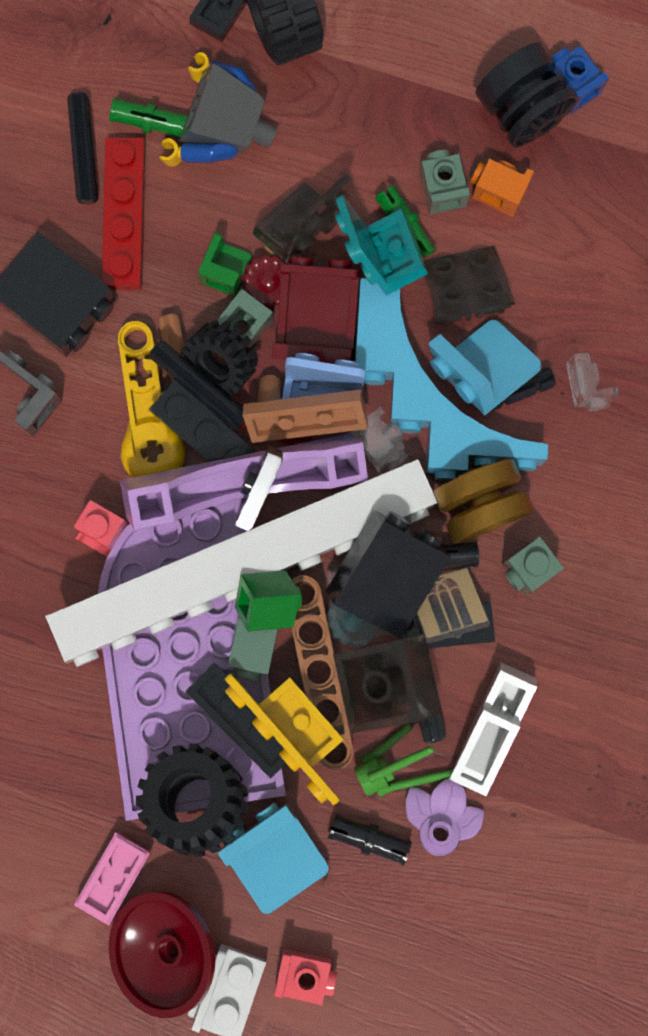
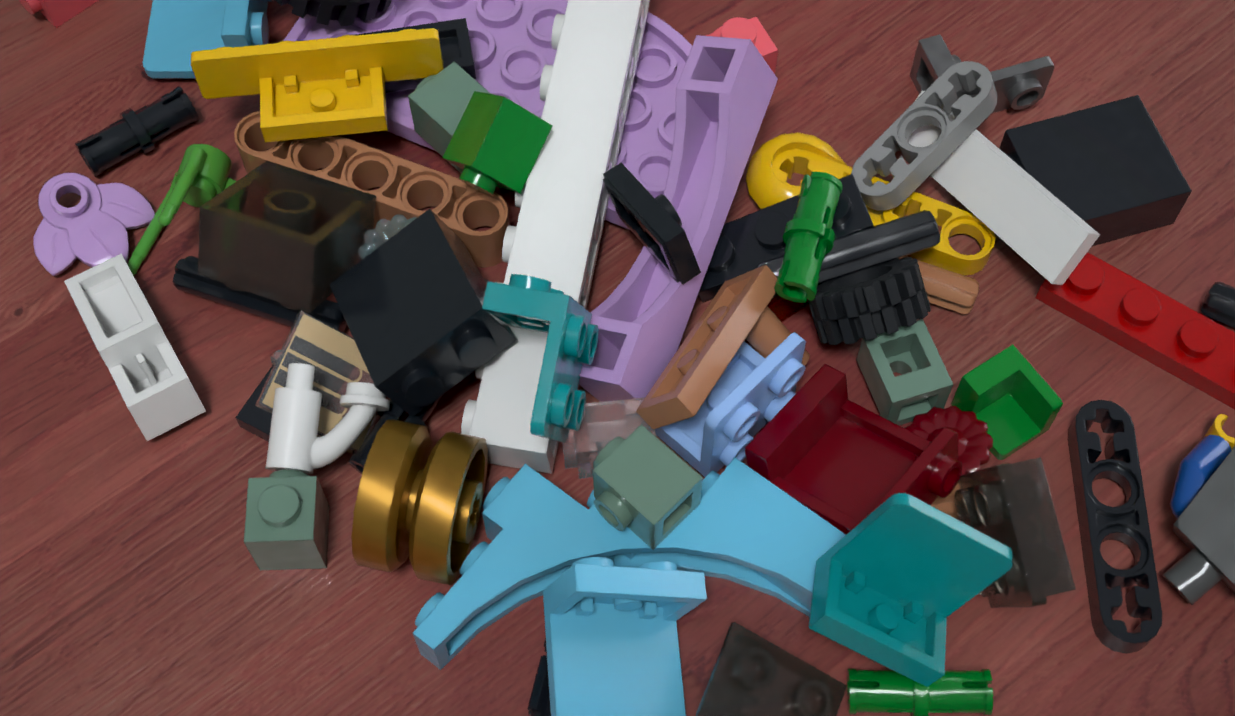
camera: 130 degrees right, 20 degrees down
none -> white plant [266,363,390,474]
none -> teal bracket [482,274,599,443]
none -> sand green brick [593,424,703,550]
none -> green pin [774,172,843,303]
none -> light grey beam [851,61,998,211]
none -> white tile [908,90,1100,285]
none -> black beam [1068,400,1163,654]

